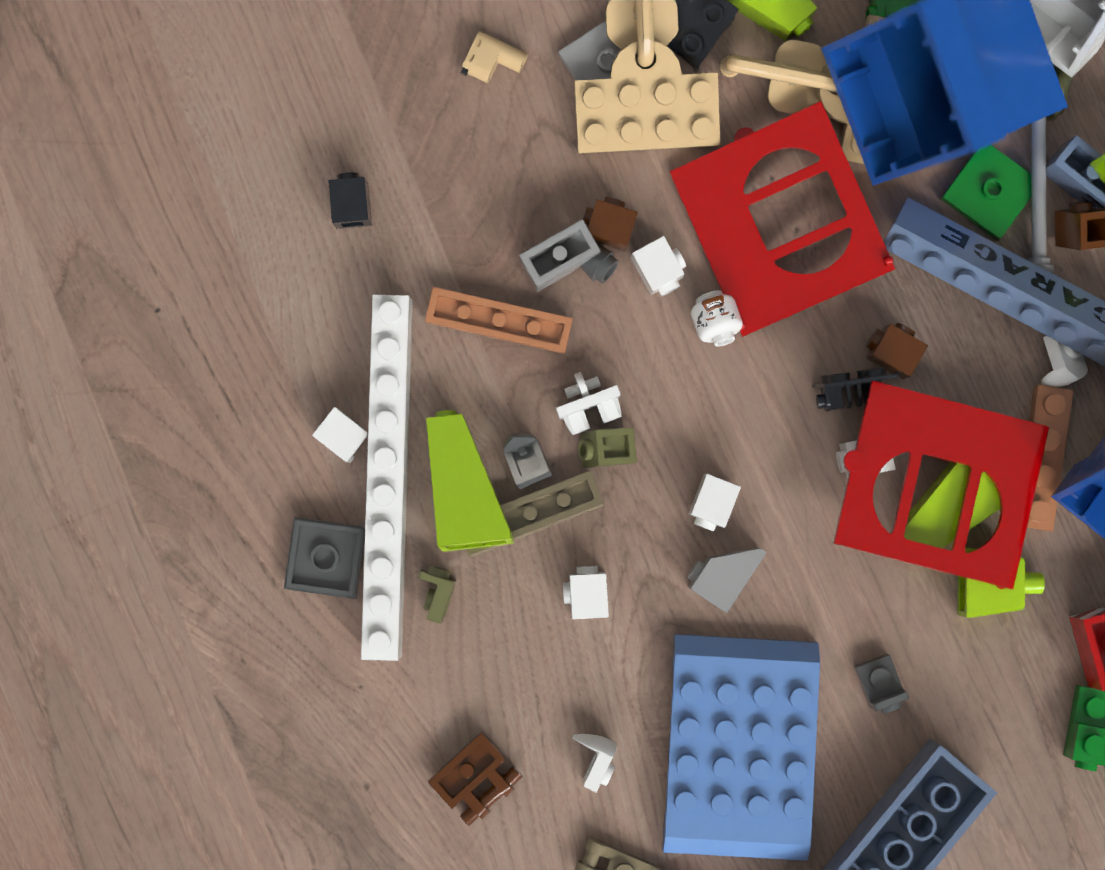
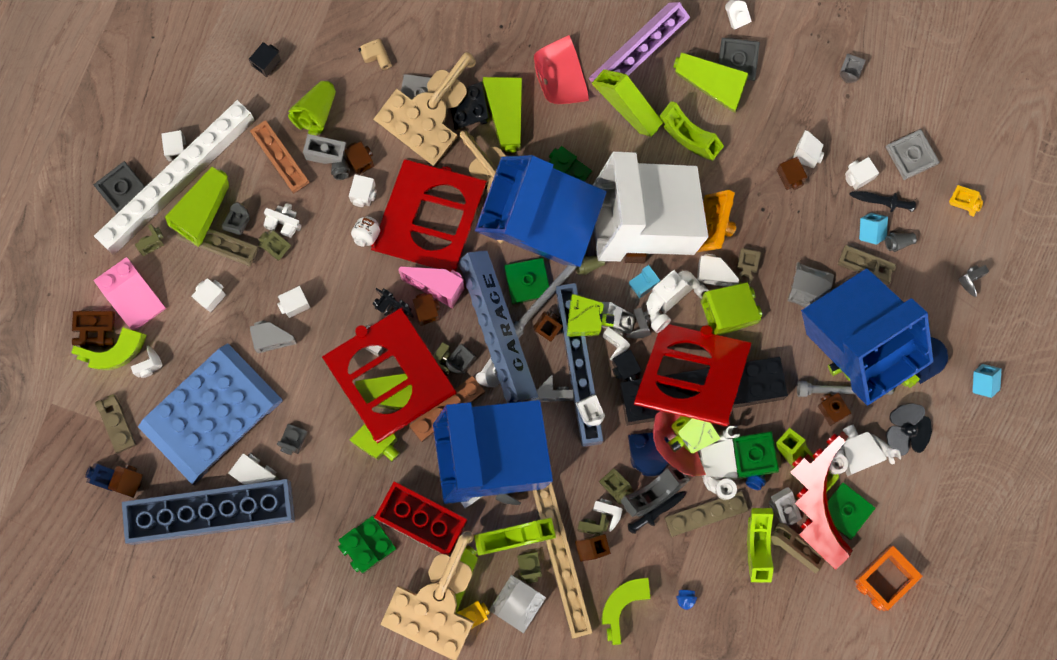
camera: 40 degrees right, 10 degrees down
none -> lime arch [71,327,147,370]
none -> bright pink slope [93,257,166,331]
none -> white slope [228,454,279,485]
none -> lime cone [288,81,336,136]
none -> bright pink slope [399,267,464,309]
none -> olive bracket [433,342,451,376]
none -> dark grey plate [446,344,477,374]

